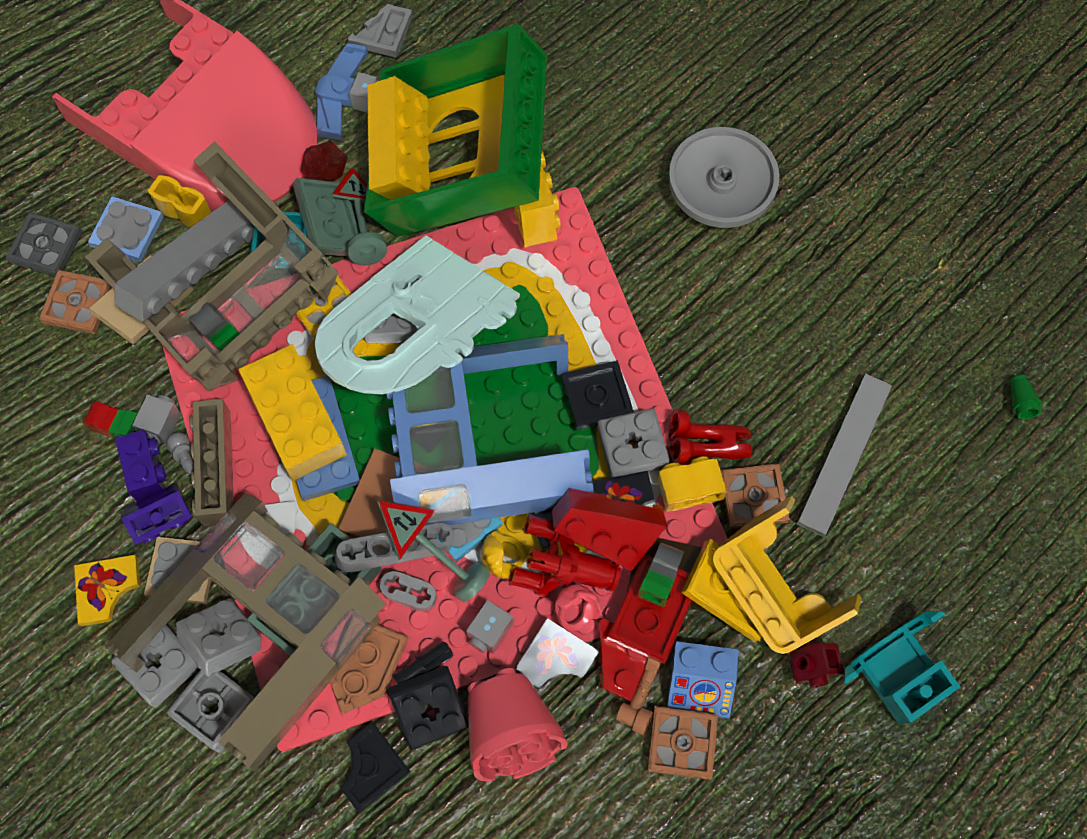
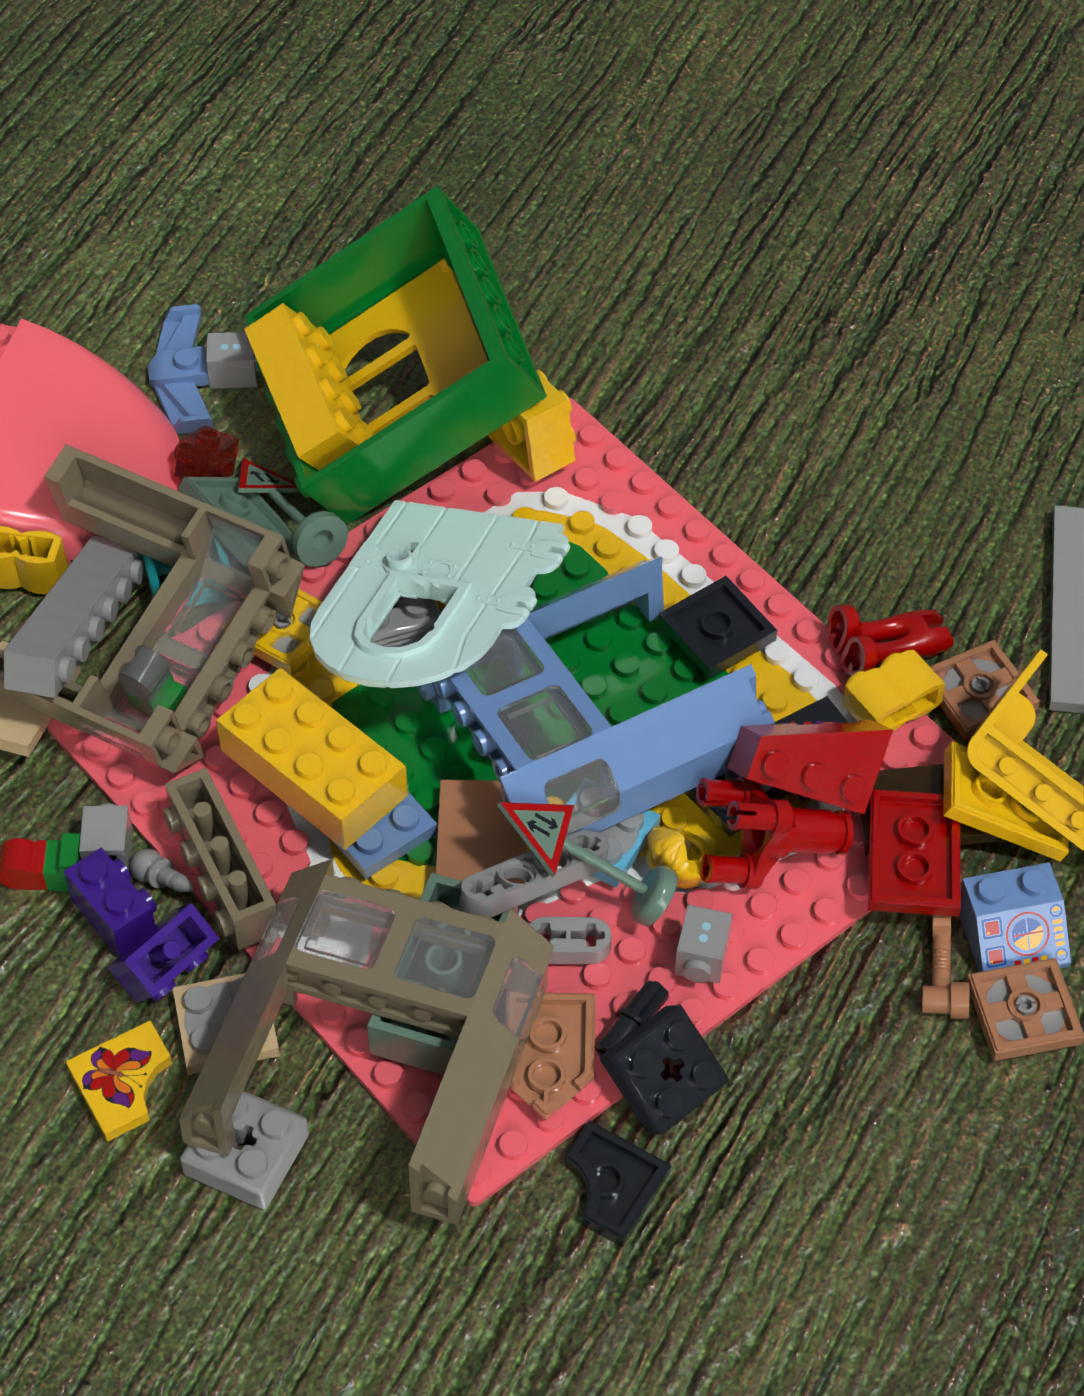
camera: 20 degrees left, 15 degrees down
light grey brick [167,670,254,752] -> none
light grey brick [176,598,261,677] -> none
light grey wing [348,4,413,58] -> none
coral cone [468,668,568,782] -> none
tile [513,617,599,688] -> none
coral piece [557,583,601,632] -> none
light grey brick [597,408,669,478] -> none
red wing [597,618,648,702] -> none
leg [638,542,684,607] -> none
light grey dish [668,127,779,228] -> none

